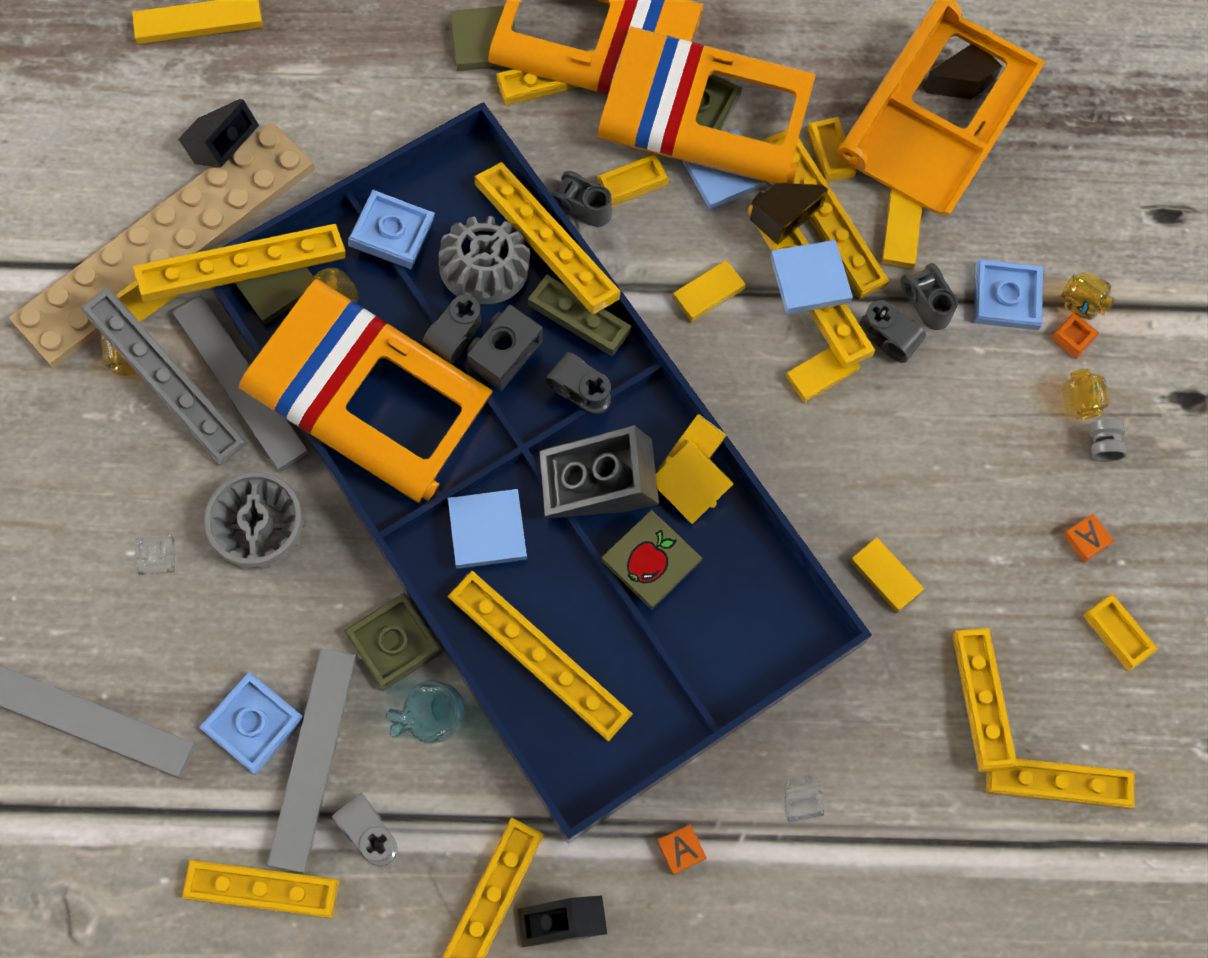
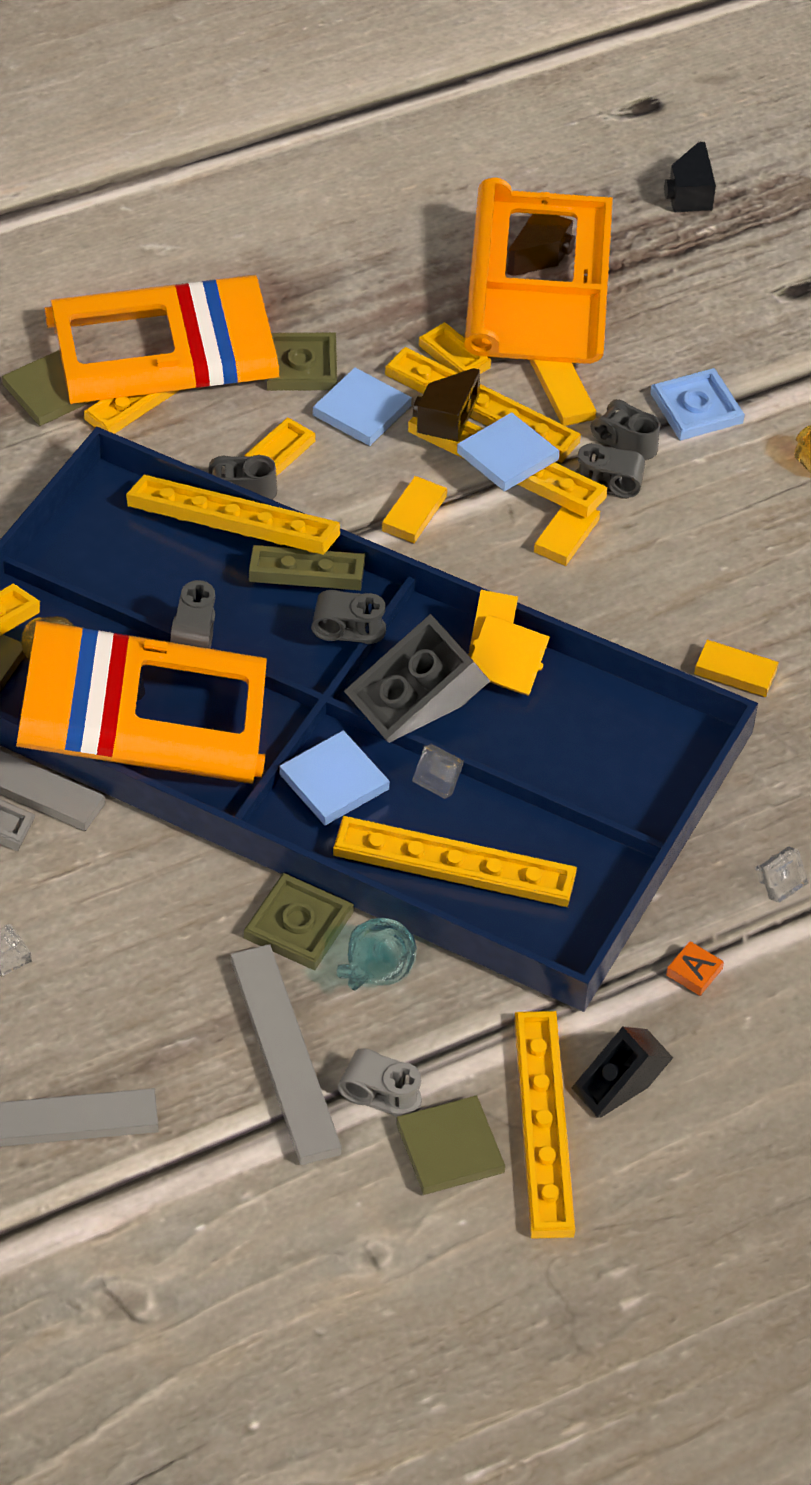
camera: 25 degrees left, 20 degrees down
yellow tile [182,860,340,919] -> none
light blue tile [199,672,304,775] -> none
light grey gear [204,472,305,570] -> none
light blue tile [348,190,435,269] -> none
light grey gear [439,216,530,304] -> none
dark grey brick [467,305,543,391] -> none
light orange piece [597,26,816,185] -> none
olive tile [601,510,703,610] -> none
orange tile [1050,312,1099,359] -> none
clear yellow head [1061,272,1114,320] -> none
none -> olive tile [396,1095,505,1195]
none -> clear tile [412,744,464,799]
none -> black slope [664,142,716,212]

